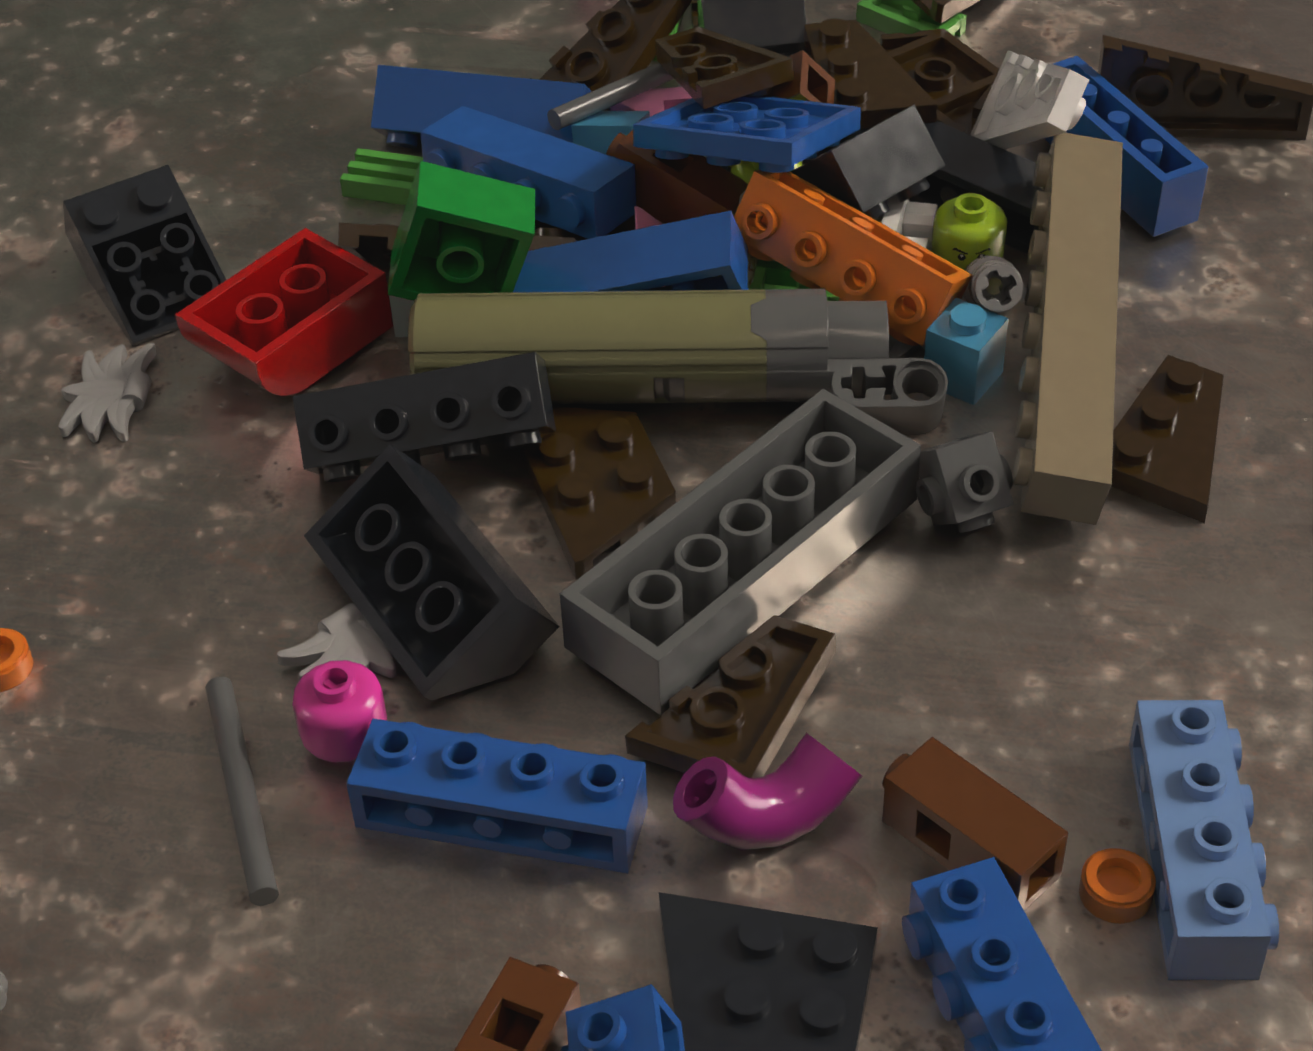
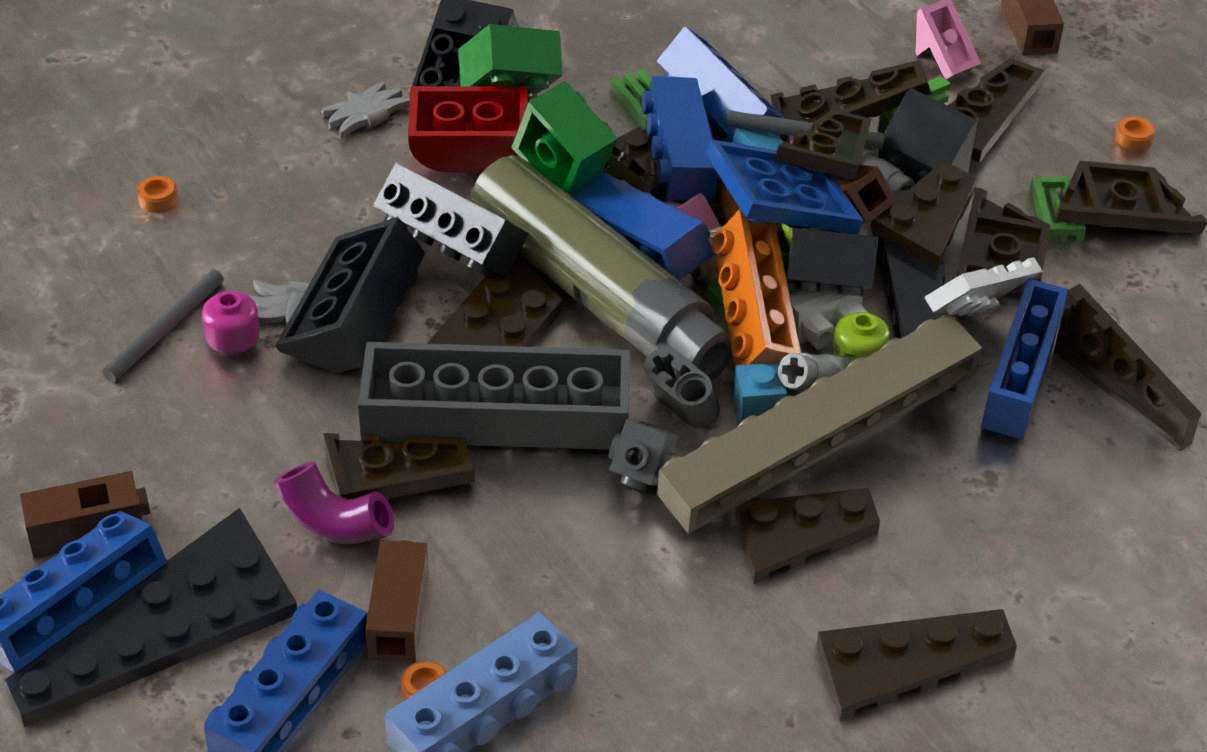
camera: 45 degrees right, 0 degrees up
blue brick [346,718,648,874] -> none
none -> green brick [458,24,563,102]

